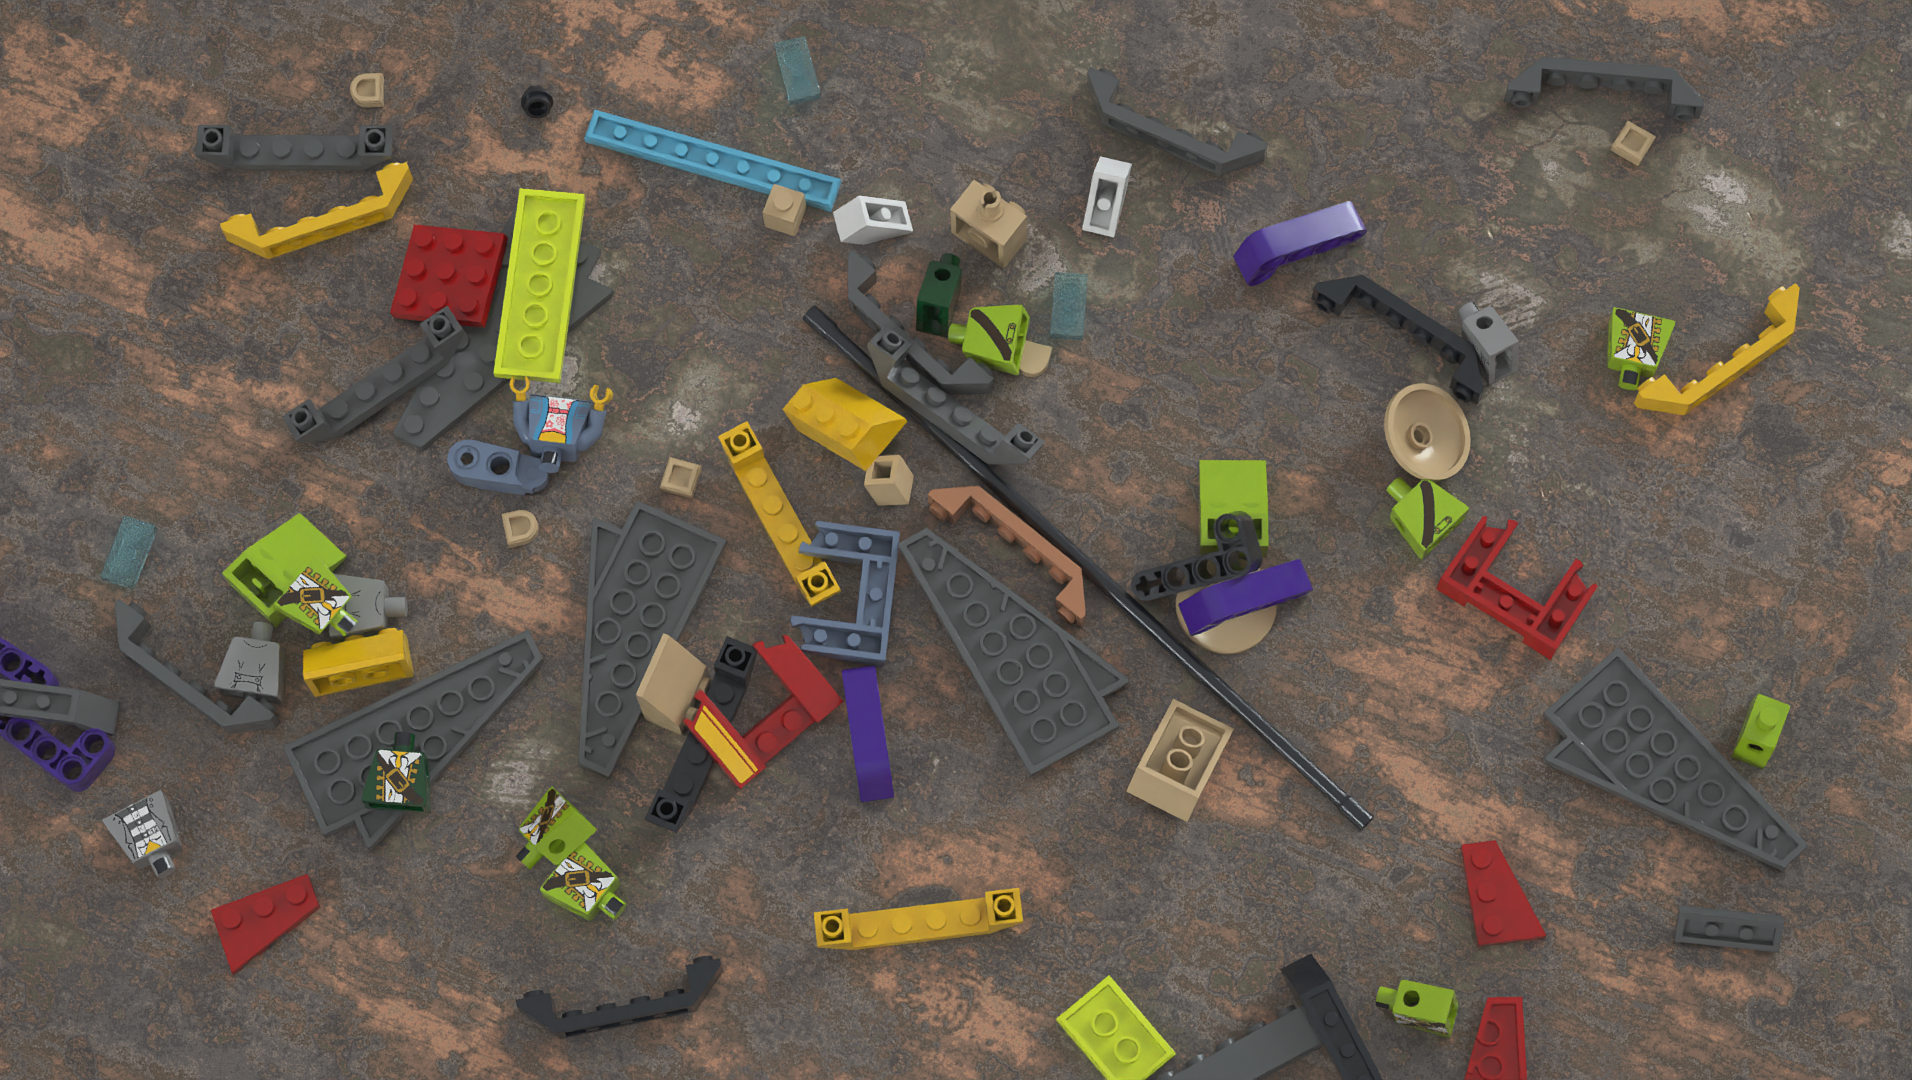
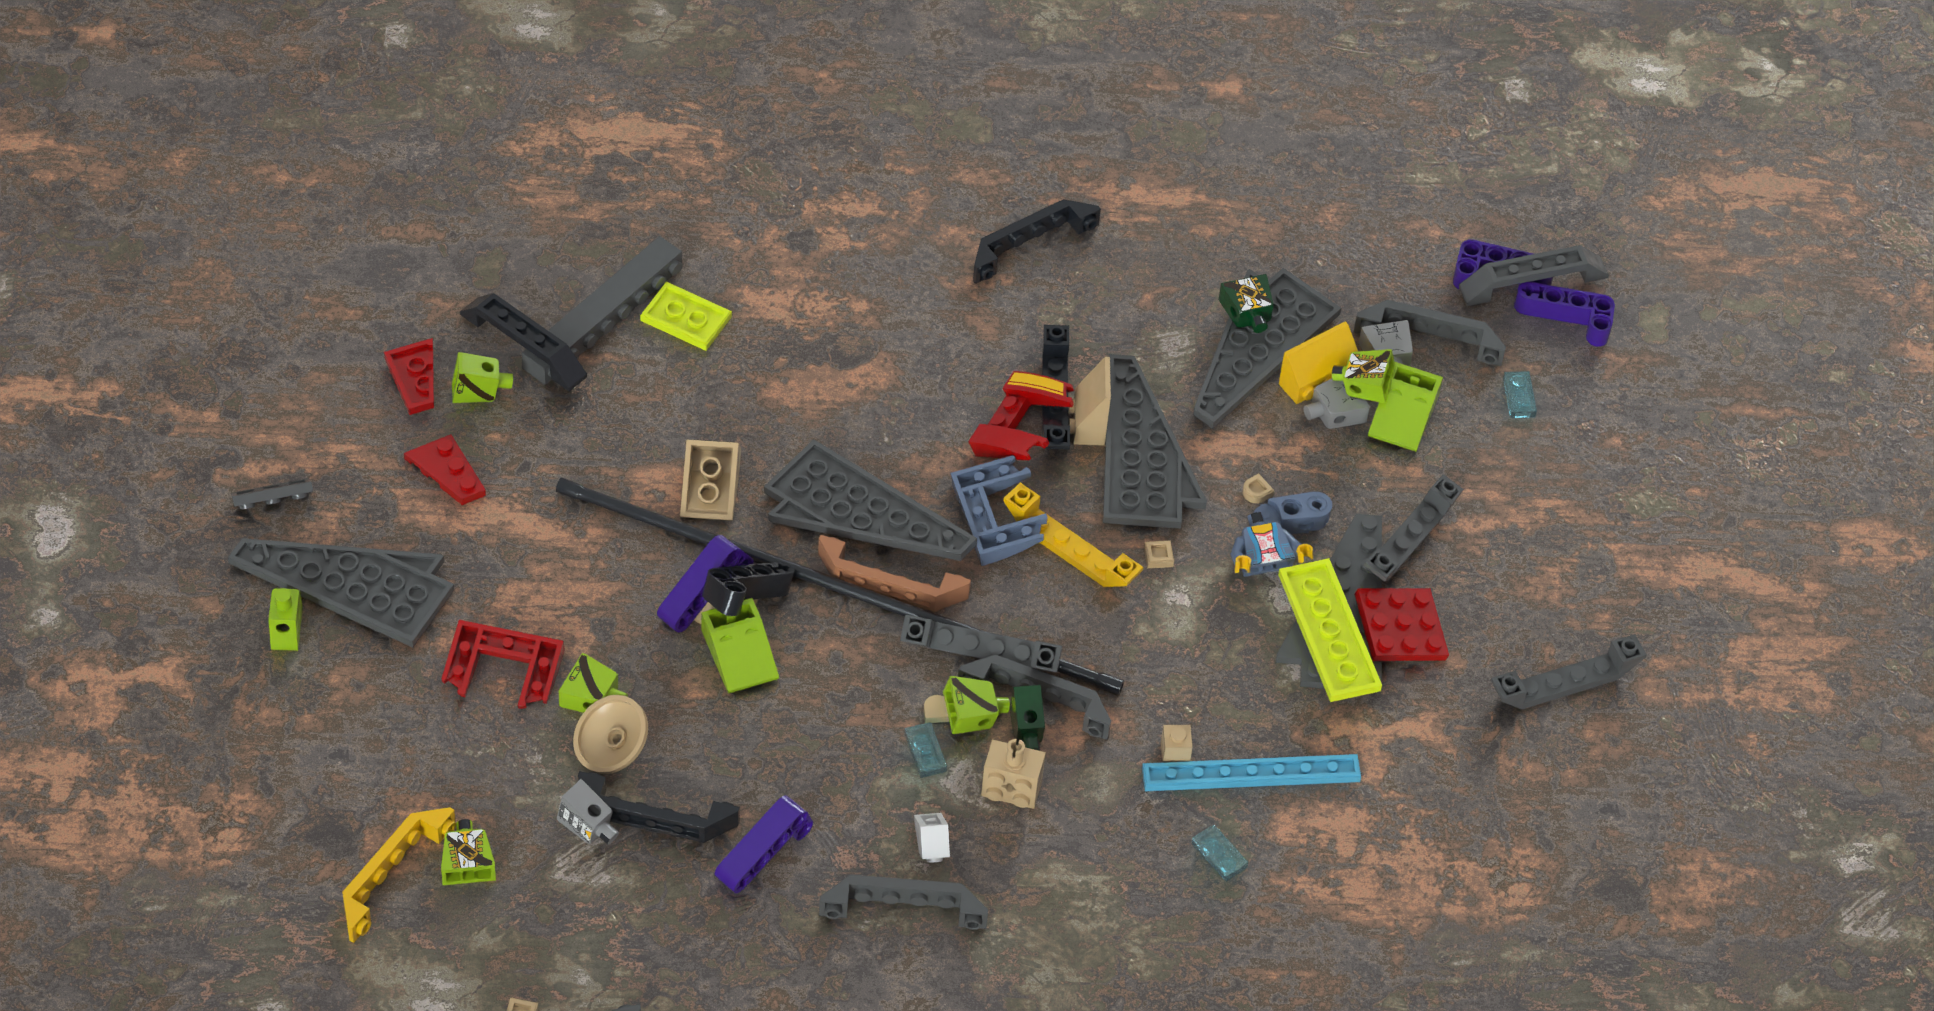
camera: 150 degrees right, 20 degrees down
torso [102,790,182,878] -> none
red wing [211,874,321,975] -> none
yellow slope [220,162,413,259] -> none
tan tile [350,73,384,108] -> none
lime torso [516,786,597,870] -> none
black plate [521,85,553,119] -> none
torso [539,842,627,921] -> none
yellow slope [783,378,907,471] -> none
yellow slope [814,888,1023,950] -> none
white slope [833,196,913,245] -> none
dark purple beam [842,665,895,803] -> none
tan brick [864,455,914,506] -> none

